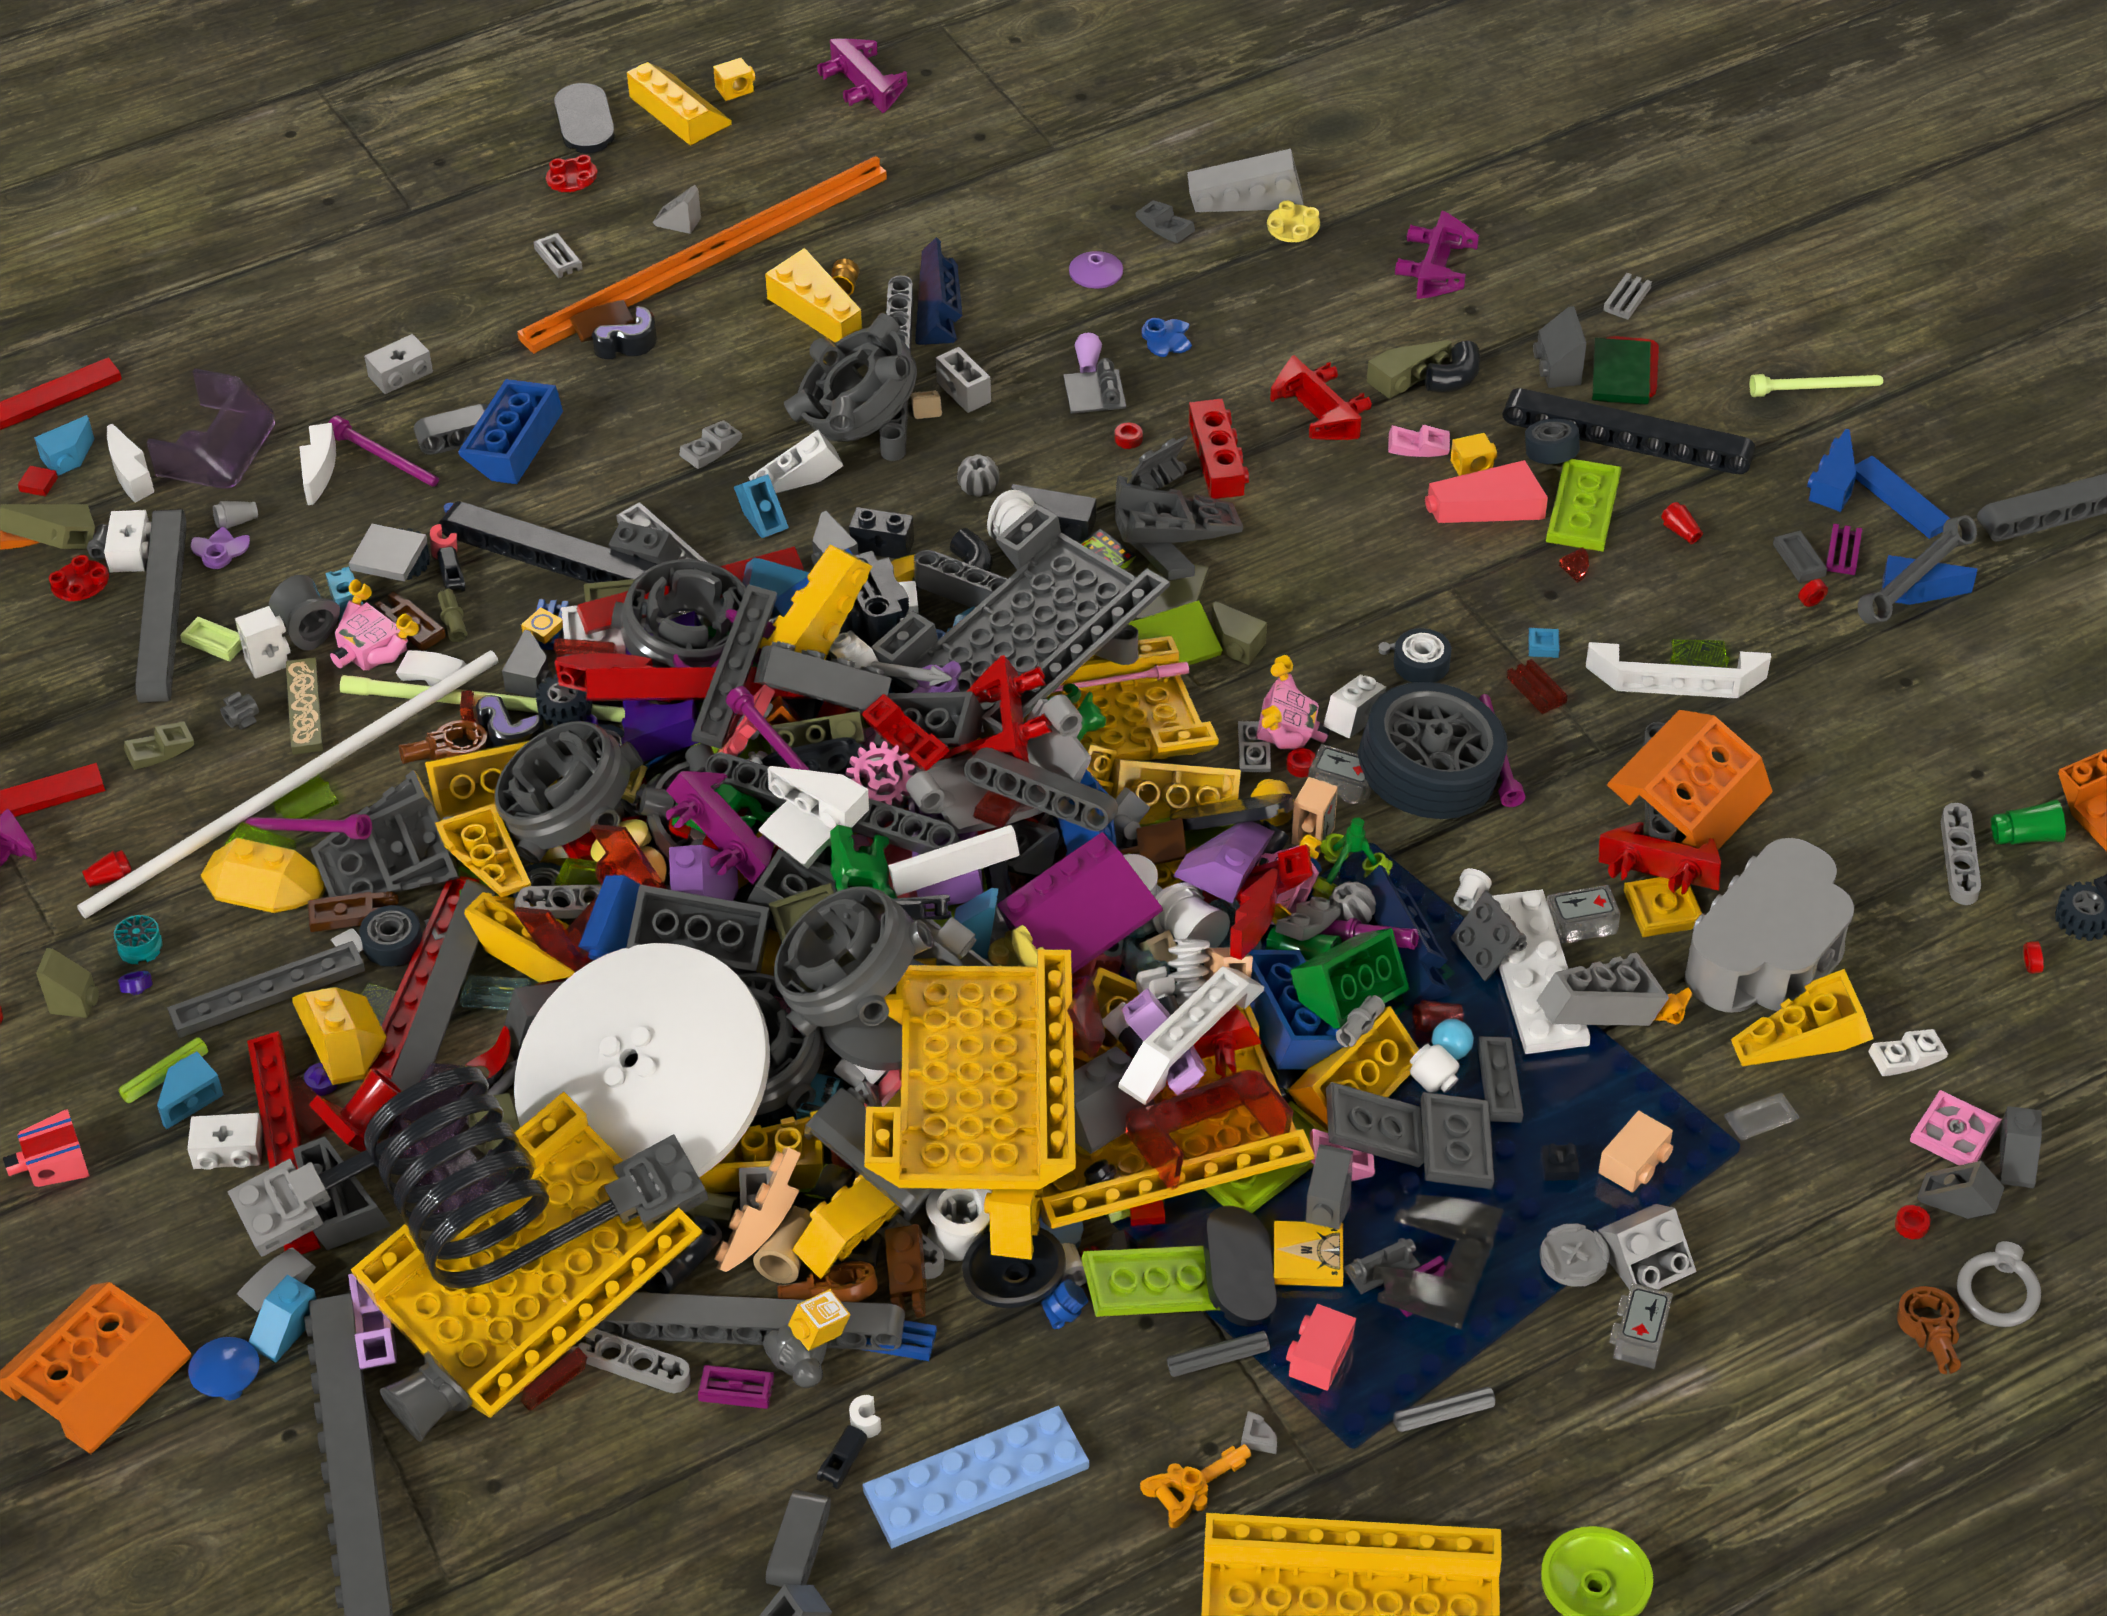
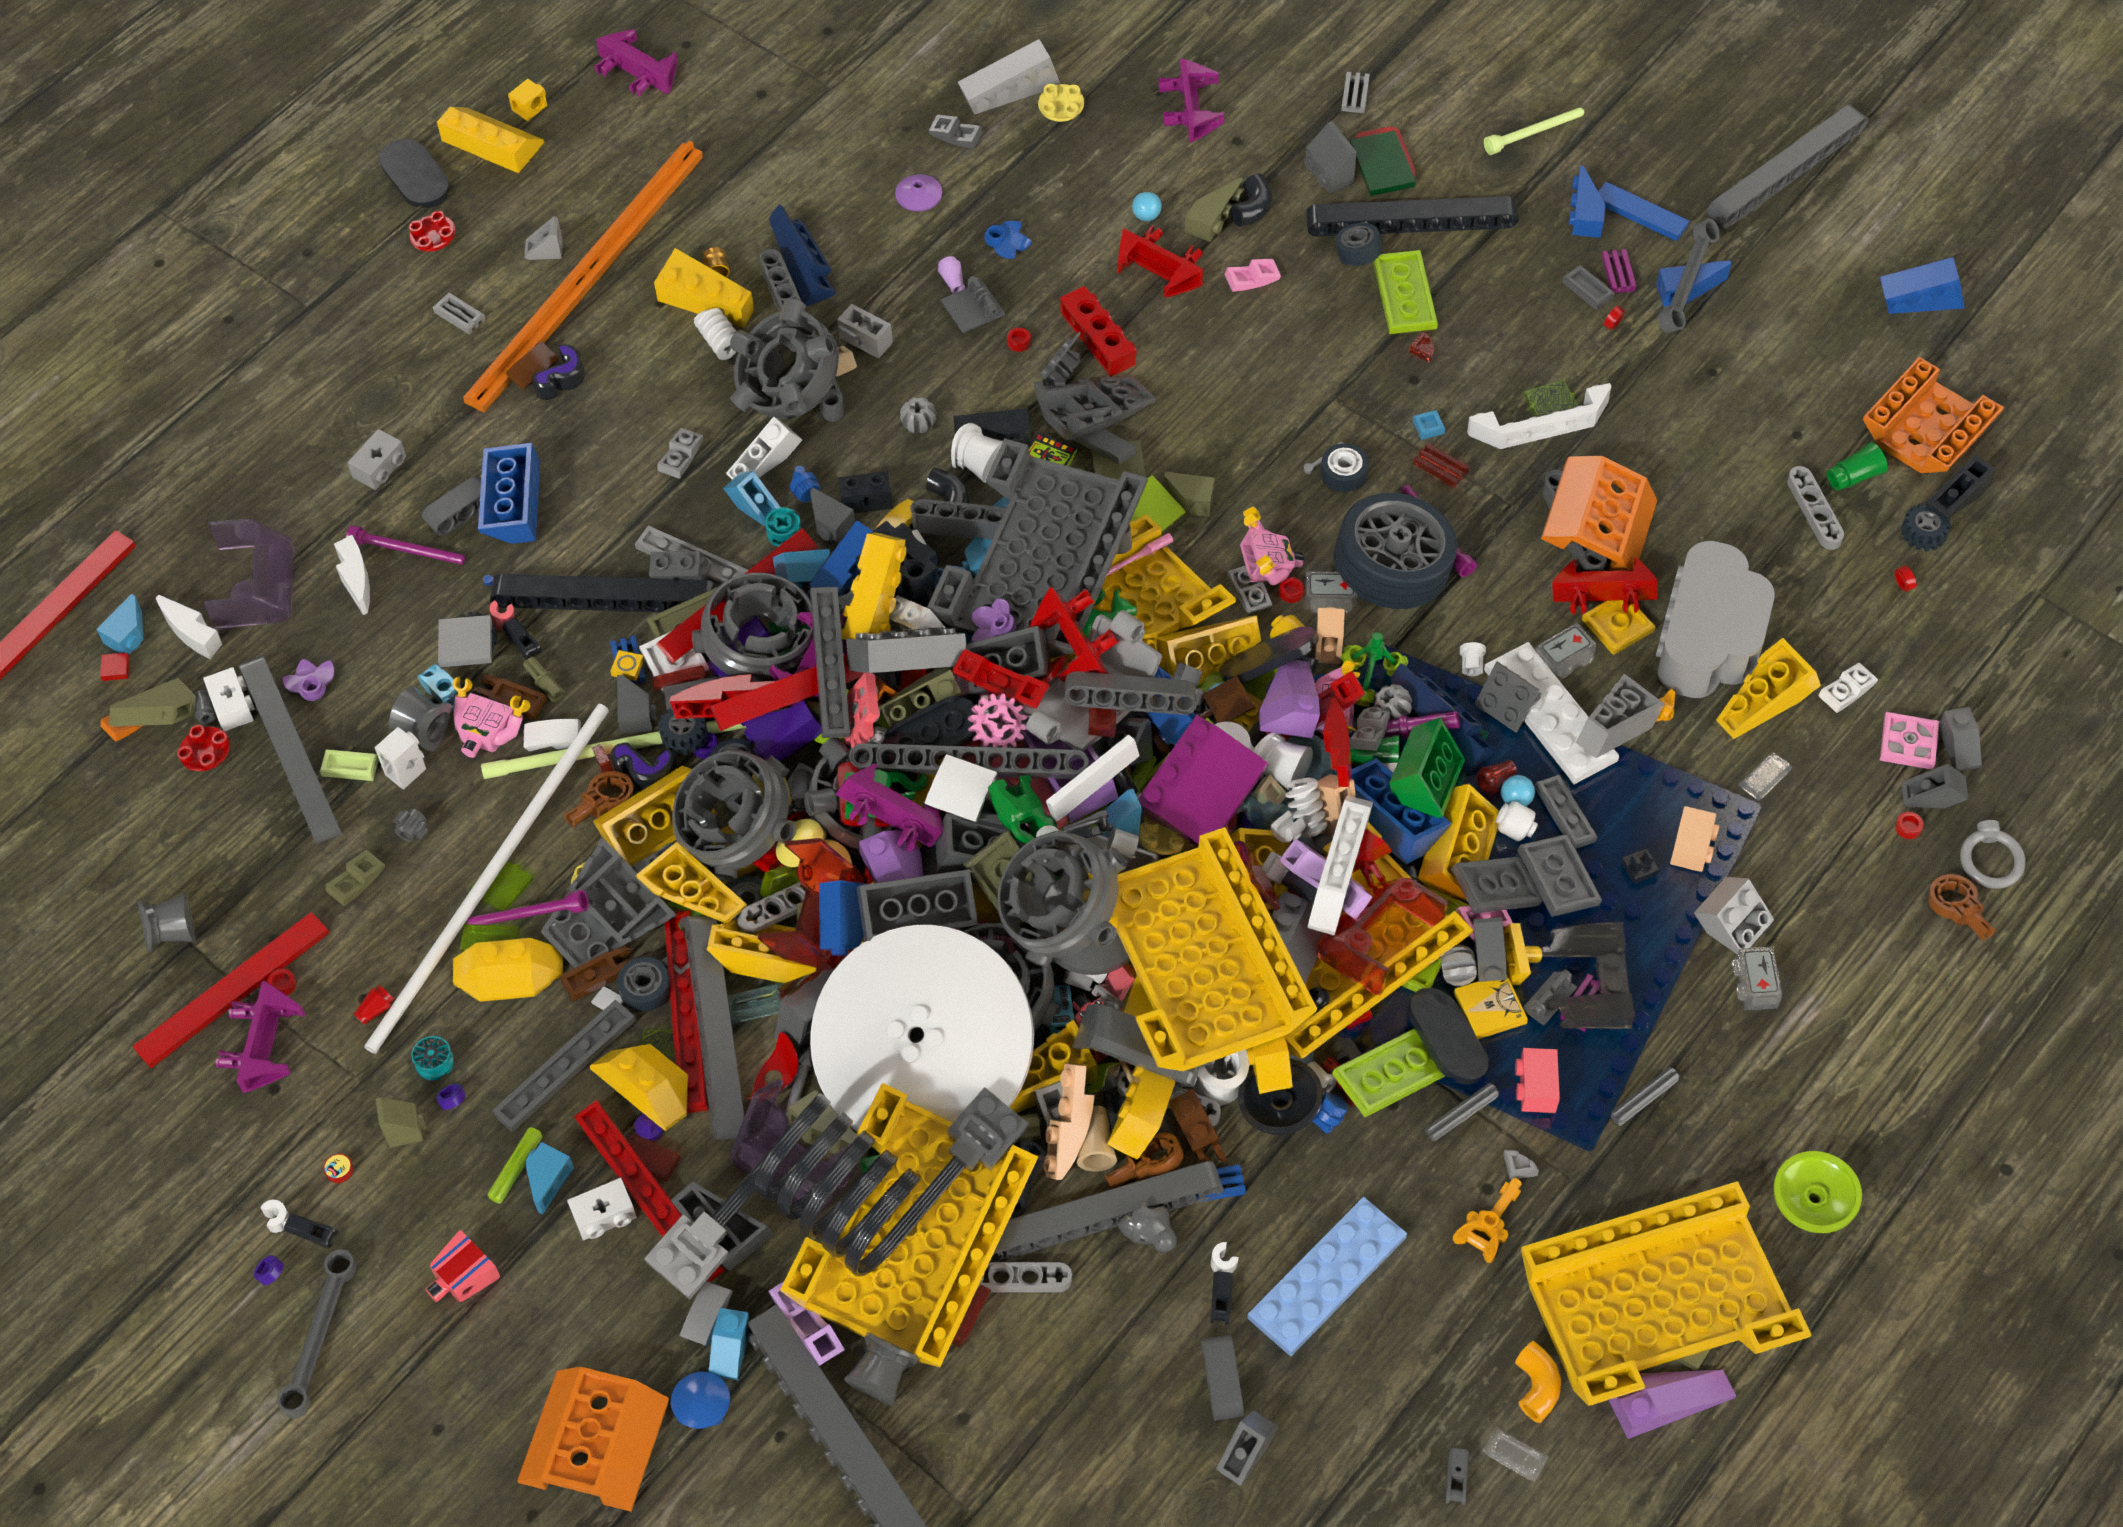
camera: 20 degrees left, 10 degrees up
light grey cone [213,501,258,529] -> none
olive tile [286,657,323,755] -> none
red plant [309,1068,402,1152] -> none
magenta tile [698,1365,774,1409] -> none
magenta piece [726,686,810,771] -> none
white slope [768,766,869,828] -> none
yellow brick [788,1289,851,1351] -> none
light grey piece [871,661,952,686] -> none
light yellow dish [1011,925,1045,967] -> none
white brick [1323,674,1386,738] -> none
light grey pin [1336,995,1385,1047] -> none
coral slope [1425,460,1548,523] -> none
yellow brick [1450,433,1497,476] -> none
light grey tile [1540,1223,1610,1287] -> none
red cone [1661,502,1703,544] -> none
none -> red tile [267,968,296,996]
none -> white piece [694,308,737,360]
none -> teal wheel [765,507,801,547]
none -> blue piece [790,466,821,502]
none -> medium azure piece [1132,192,1162,222]
none -> light grey piece [1441,945,1477,986]
none -> yellow tile [1503,923,1542,985]

